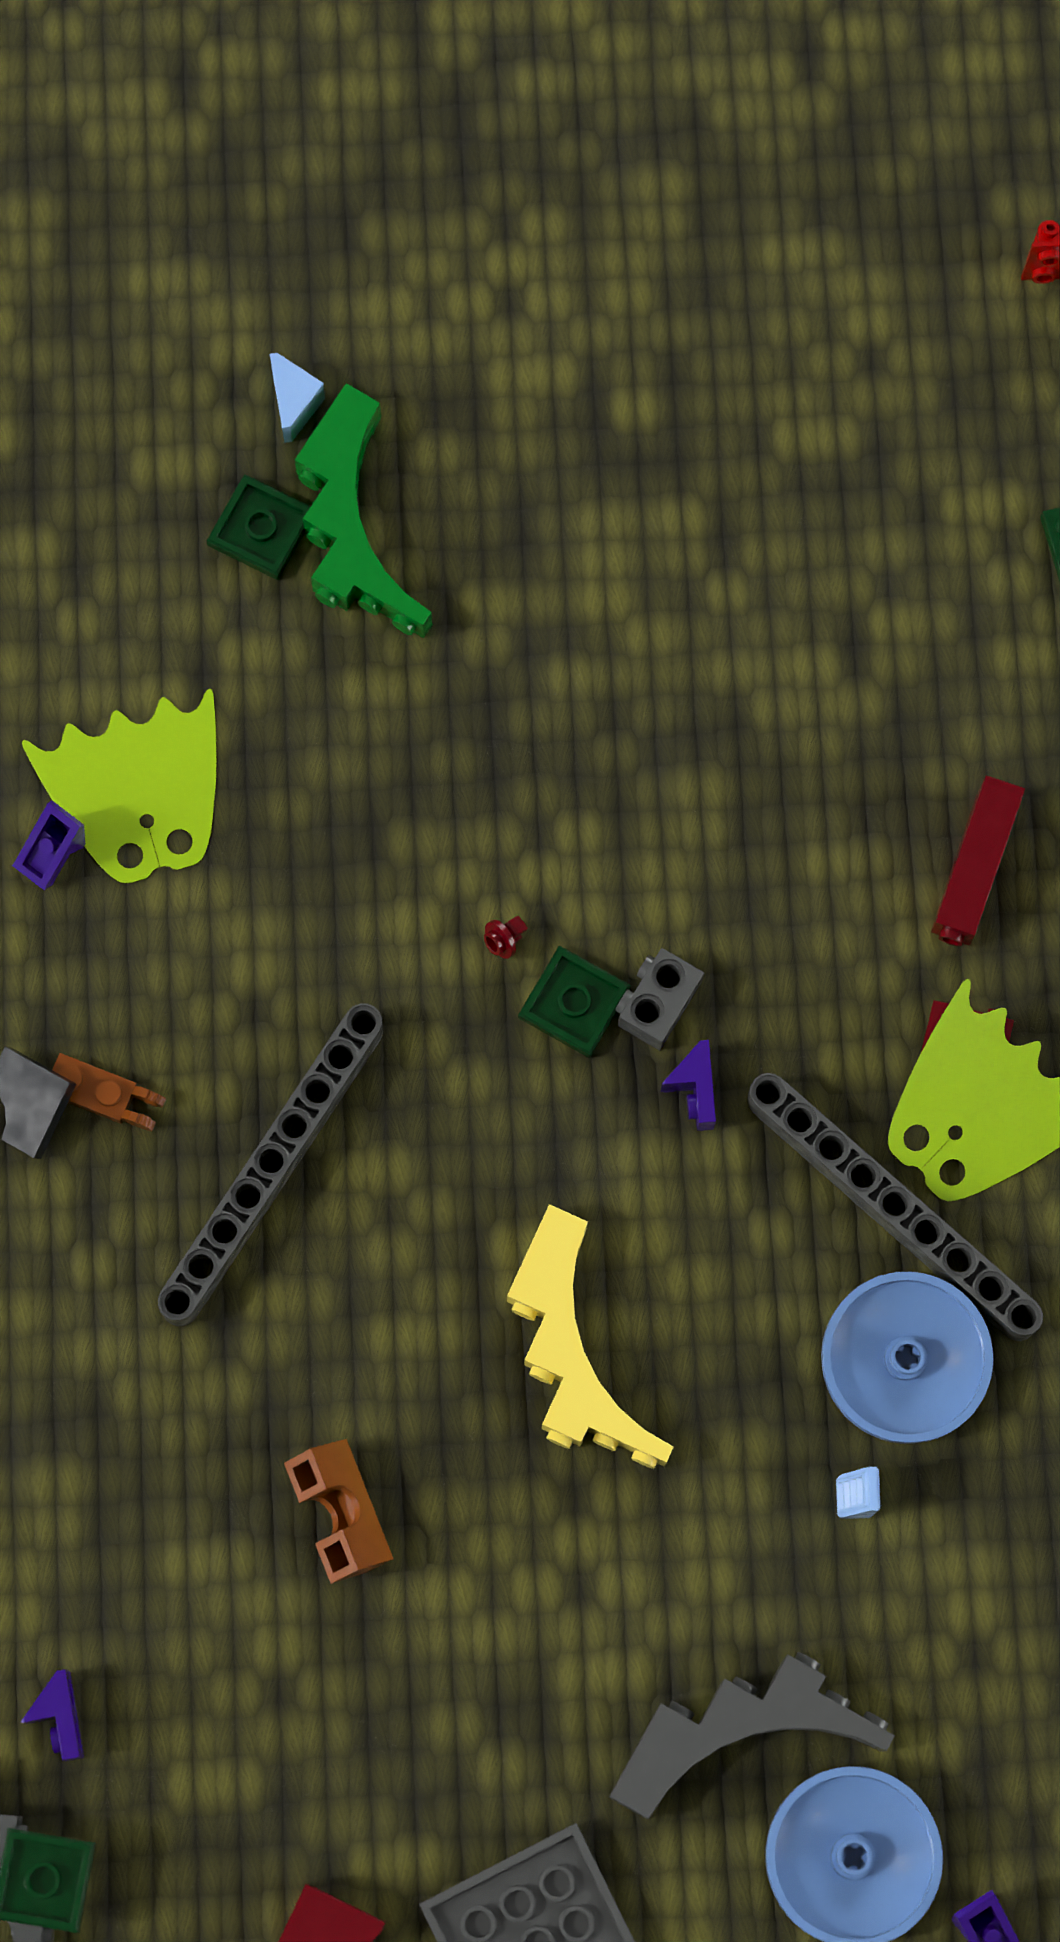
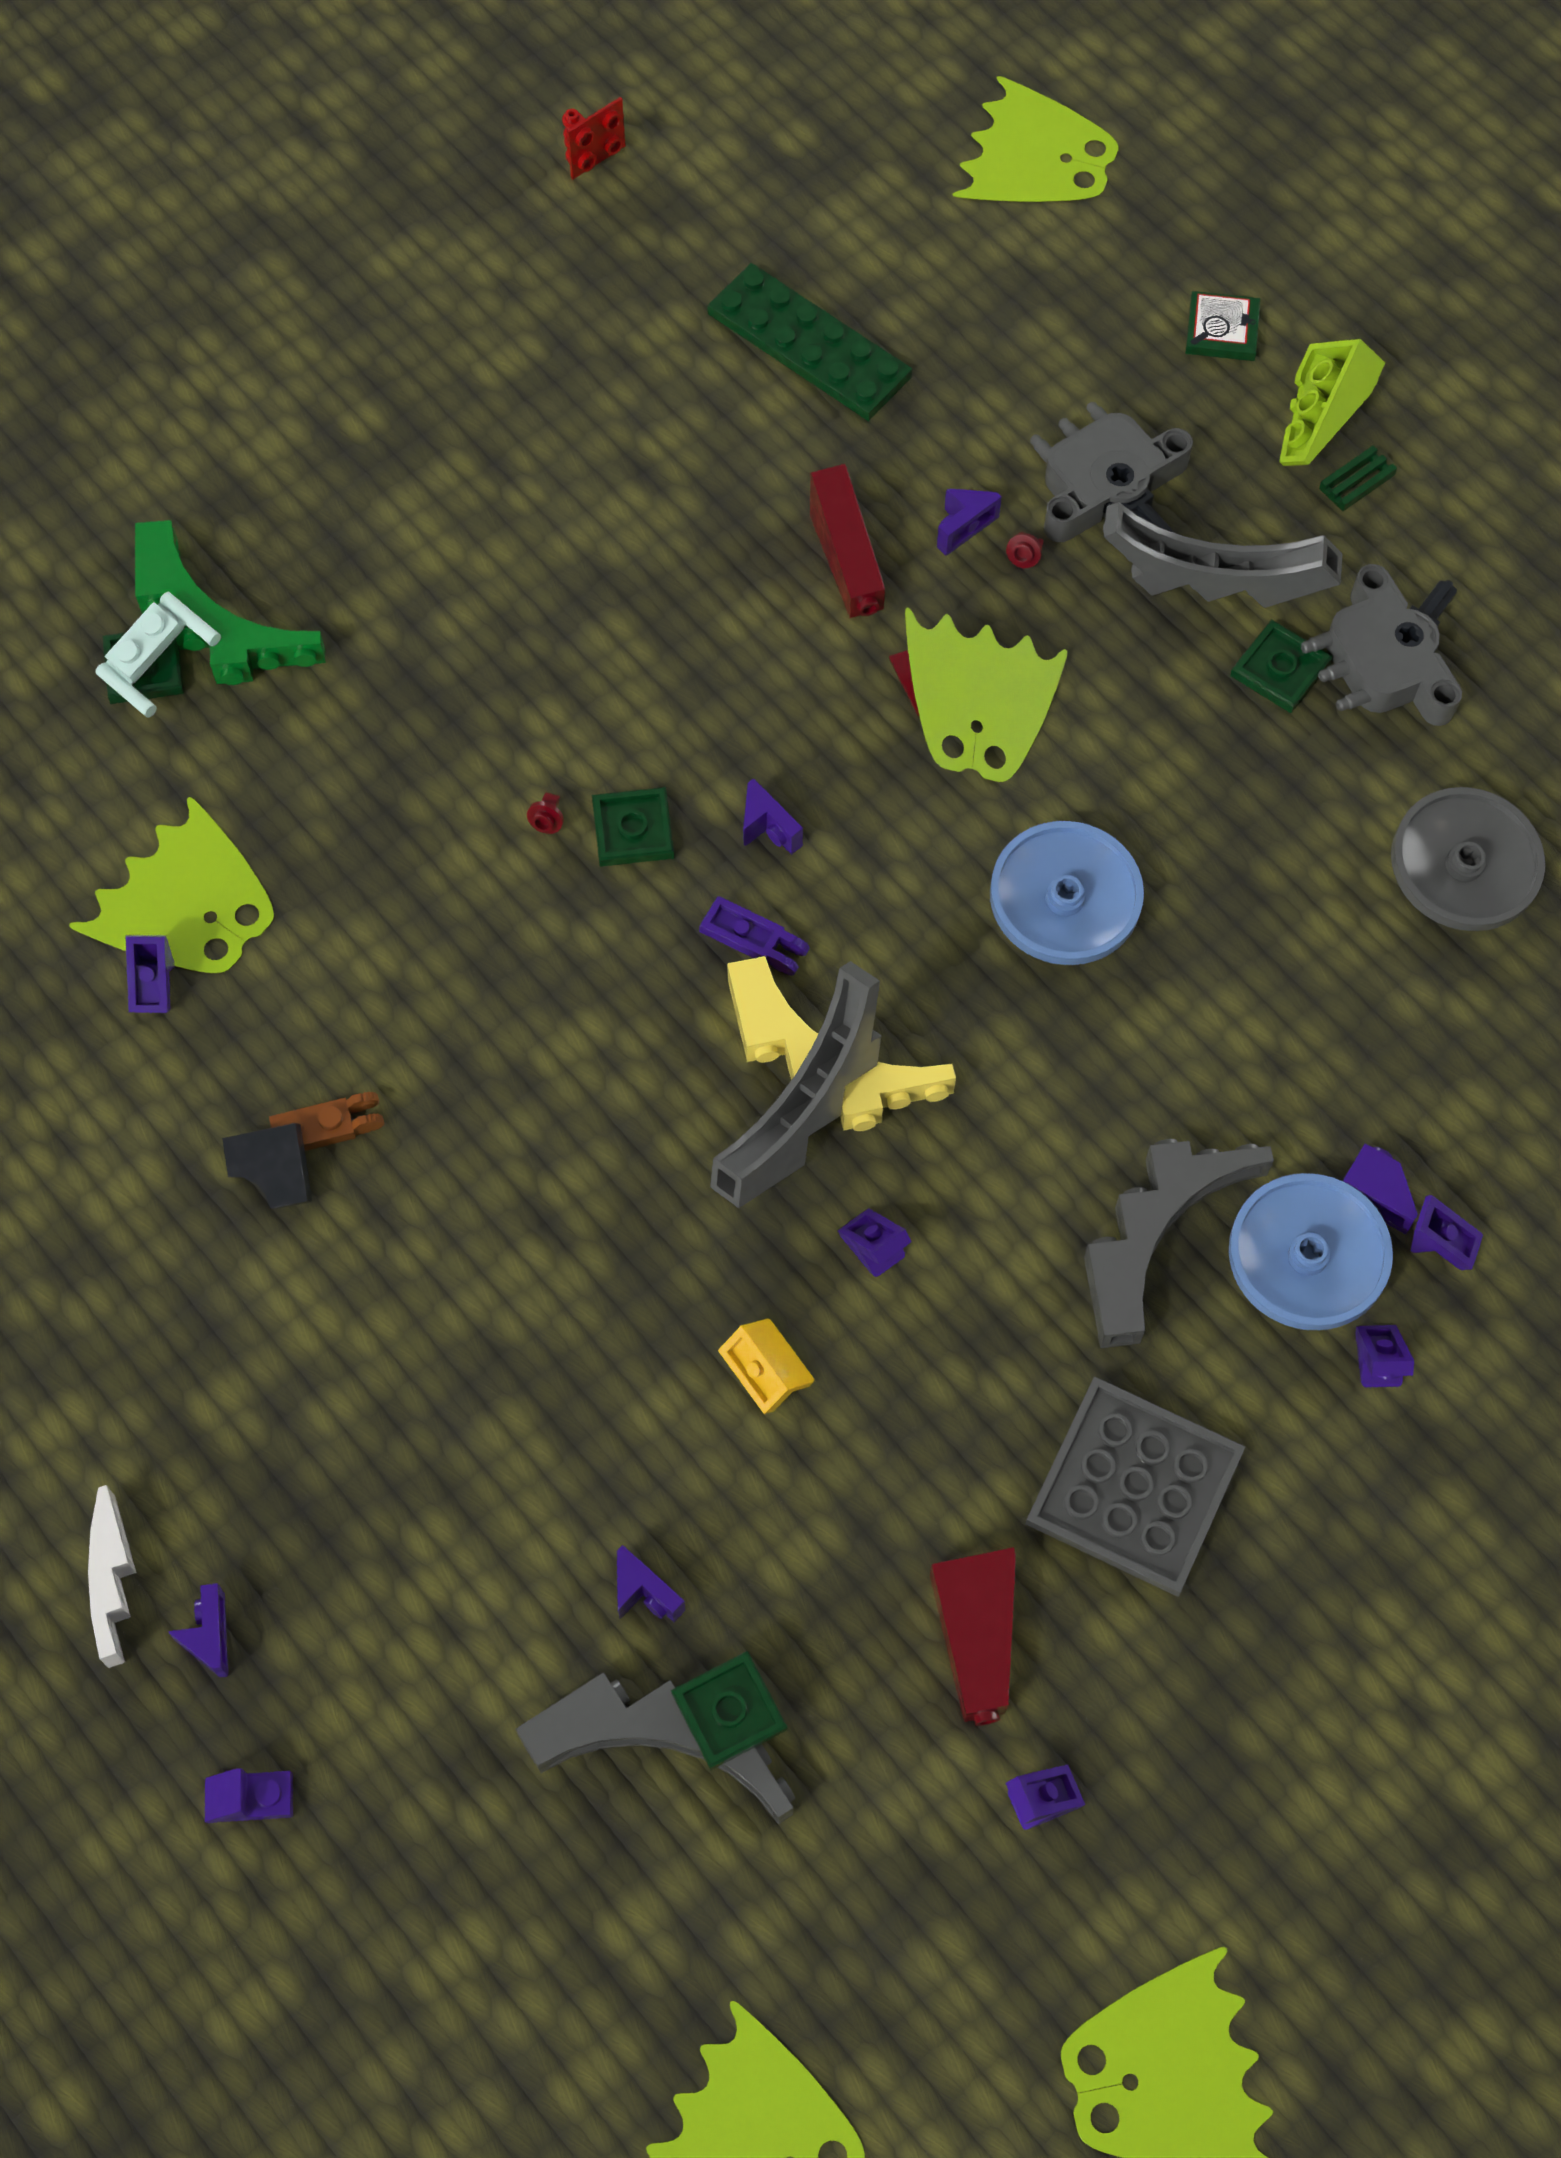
camera: 35 degrees left, 10 degrees down
dark grey beam [158,1003,383,1326] -> none
light blue slope [270,353,325,443] -> none
dark orange arch [284,1439,393,1584] -> none
dark grey brick [615,948,704,1051] -> none
dark grey beam [747,1073,1043,1341] -> none
light blue slope [836,1467,880,1519] -> none
none -> light aqua plate [96,592,221,718]
none -> dark purple hinge [699,896,810,976]
none -> dark grey arch [710,961,882,1208]
none -> yellow panel [718,1318,815,1414]
none -> dark purple slope [837,1208,912,1277]
none -> dark purple slope [1343,1144,1418,1234]

